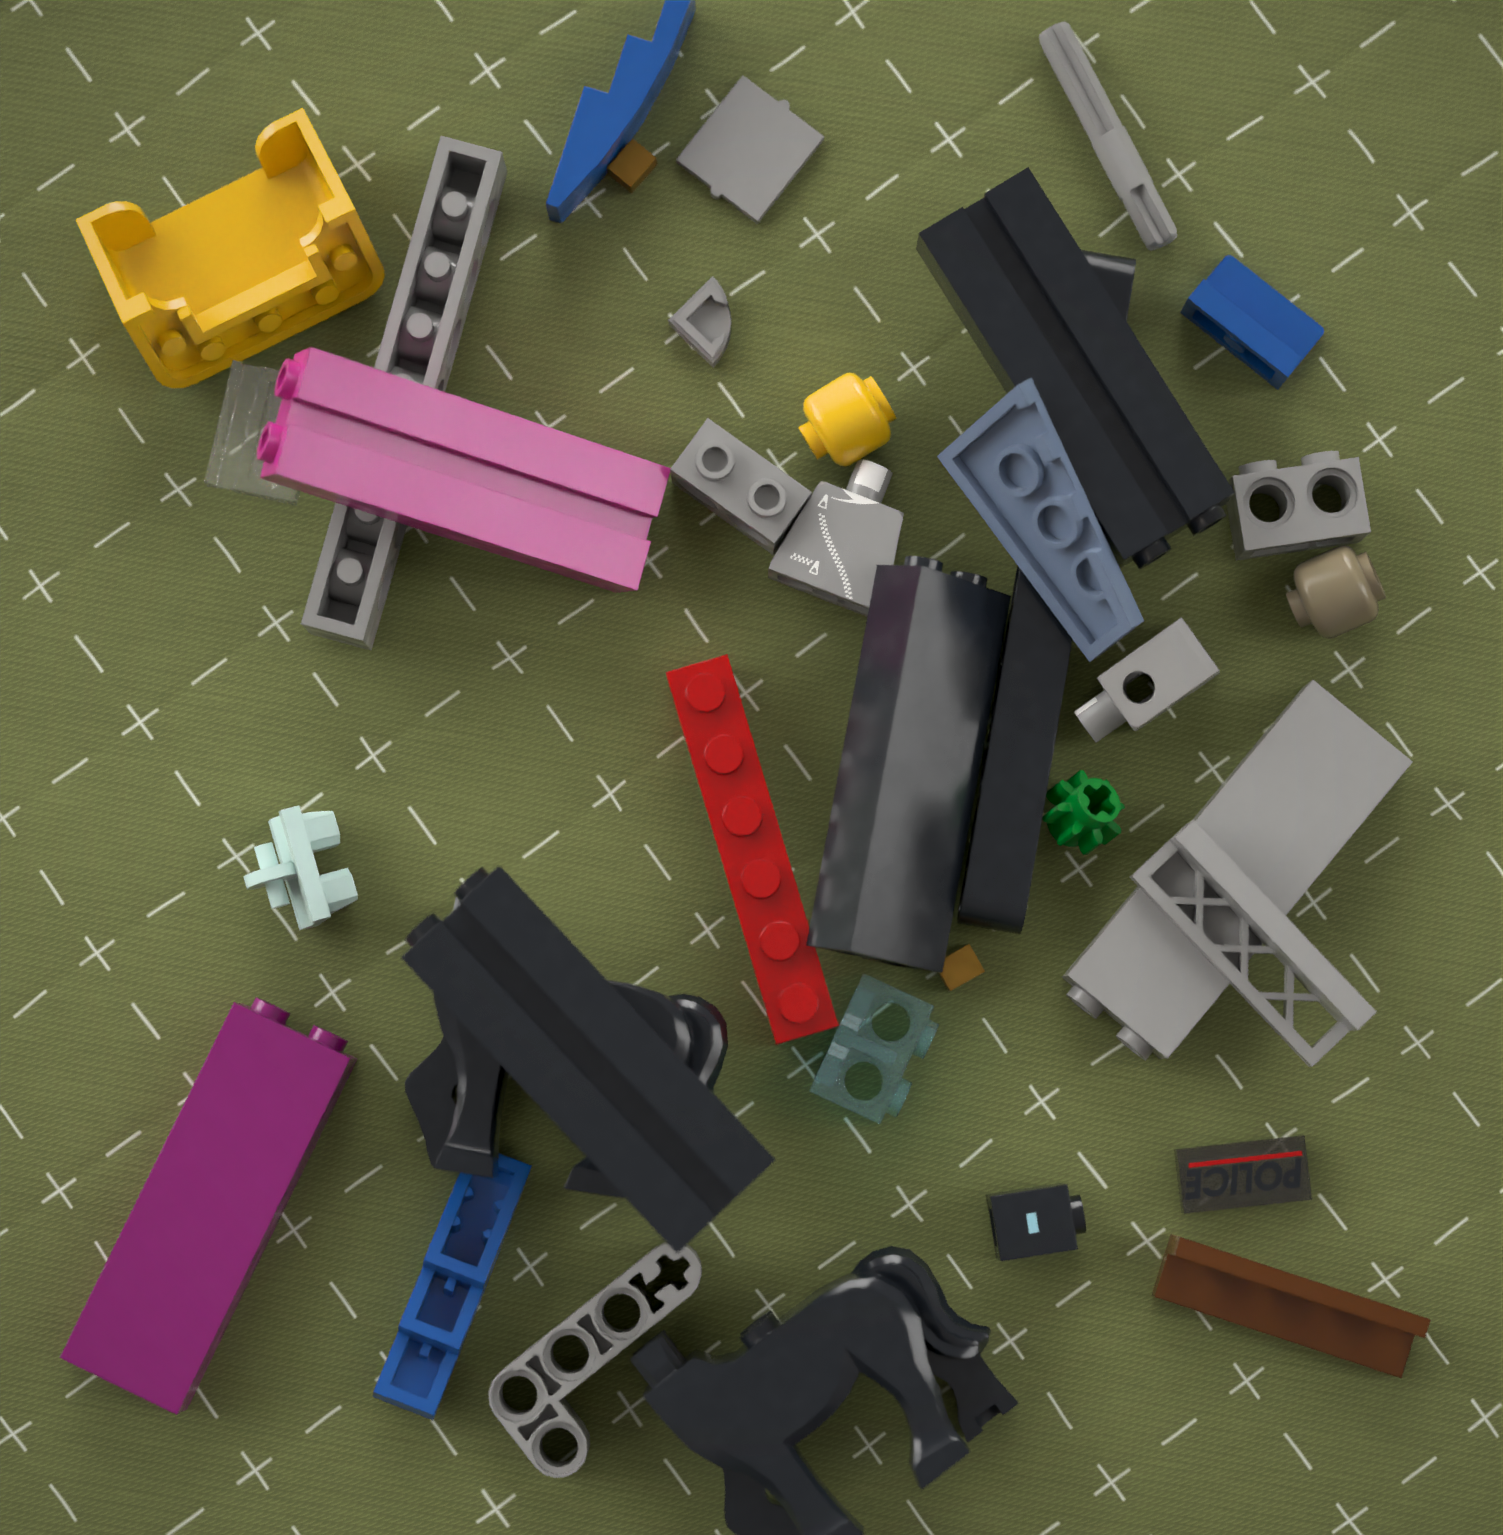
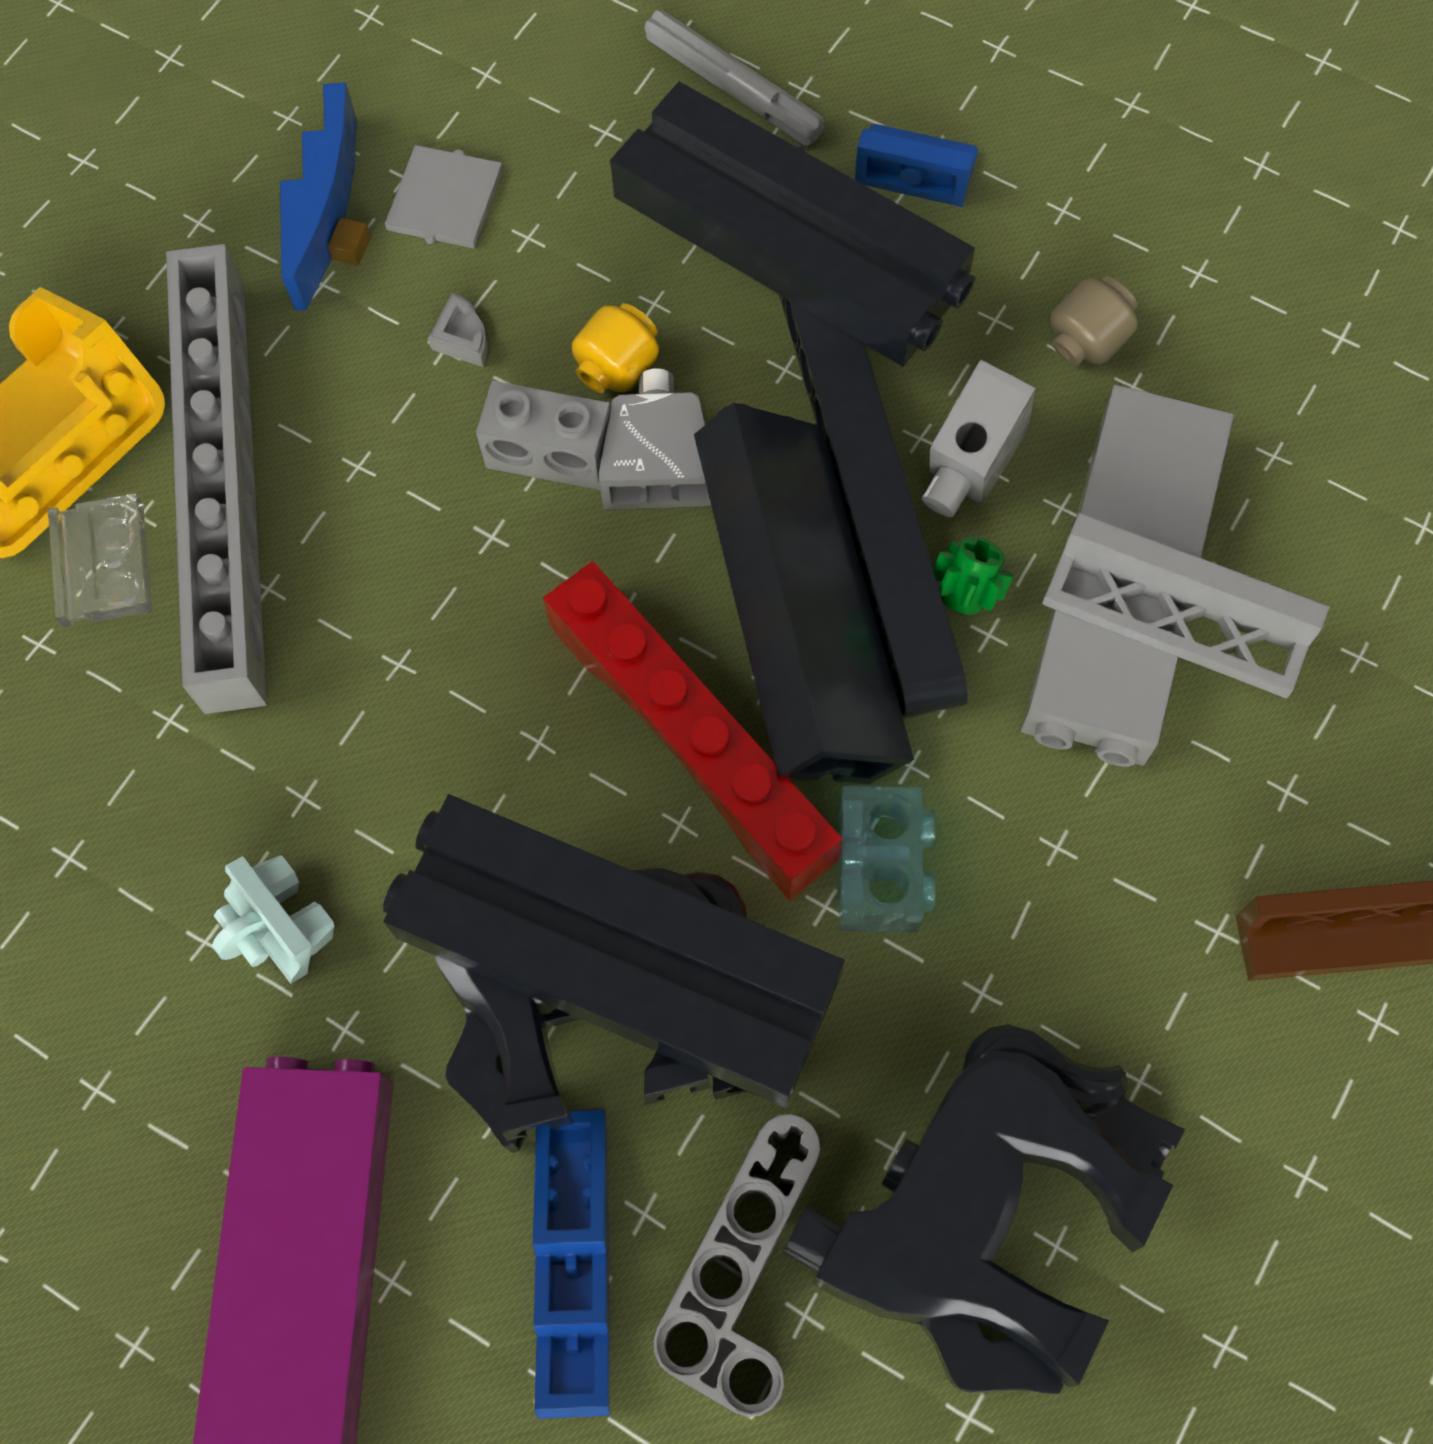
camera: 20 degrees left, 15 degrees down
dark pink brick [257,347,671,593] -> none
sand blue wing [937,378,1144,662] -> none
pearl gold piece [938,944,985,992] -> none
black brick [986,1183,1086,1261] -> none
clear smoke tile [1174,1135,1312,1214] -> none
light grey brick [1226,451,1371,561] -> none

